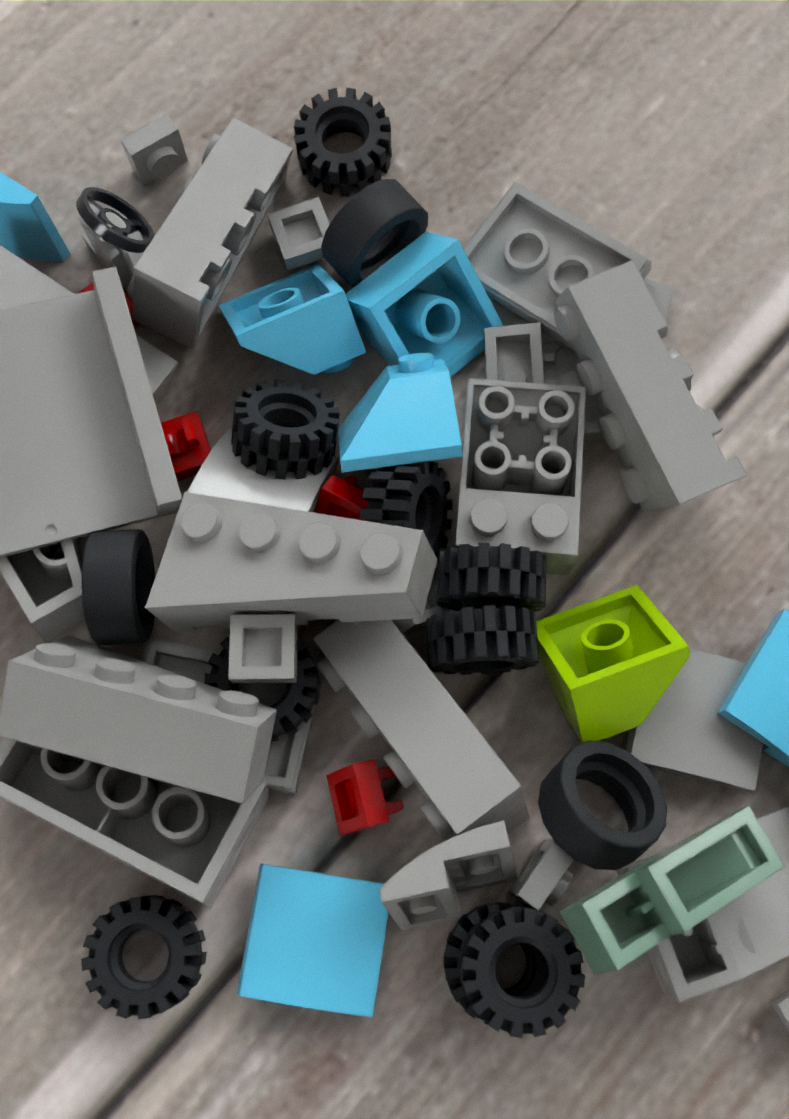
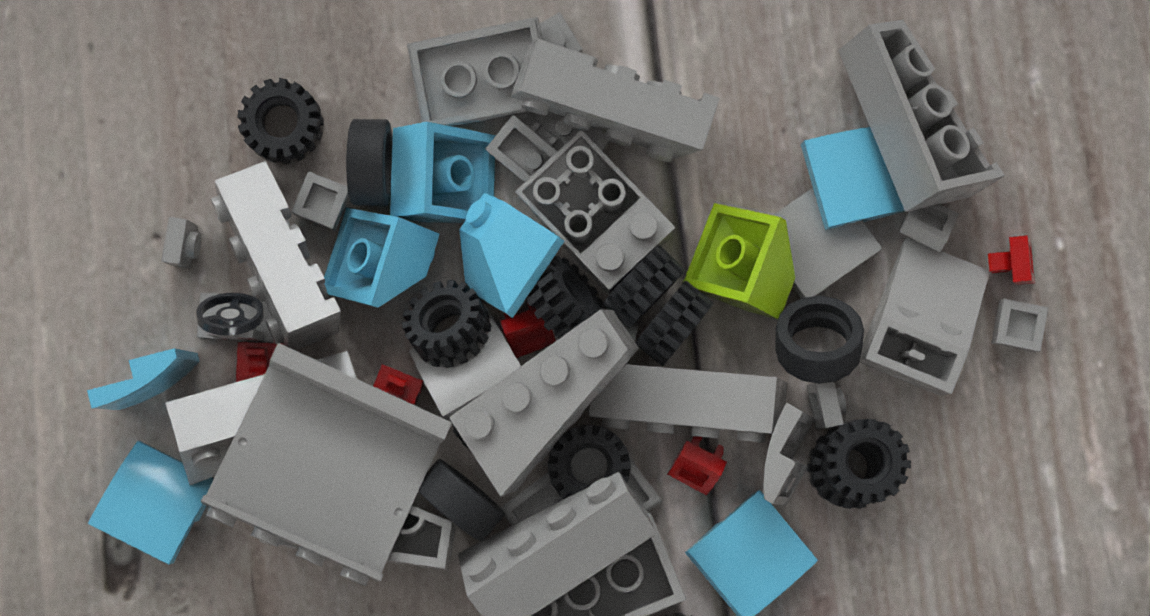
camera: 50 degrees left, 10 degrees up
light grey tile [228,614,298,683] -> none
sand green slope [560,806,785,974] -> none

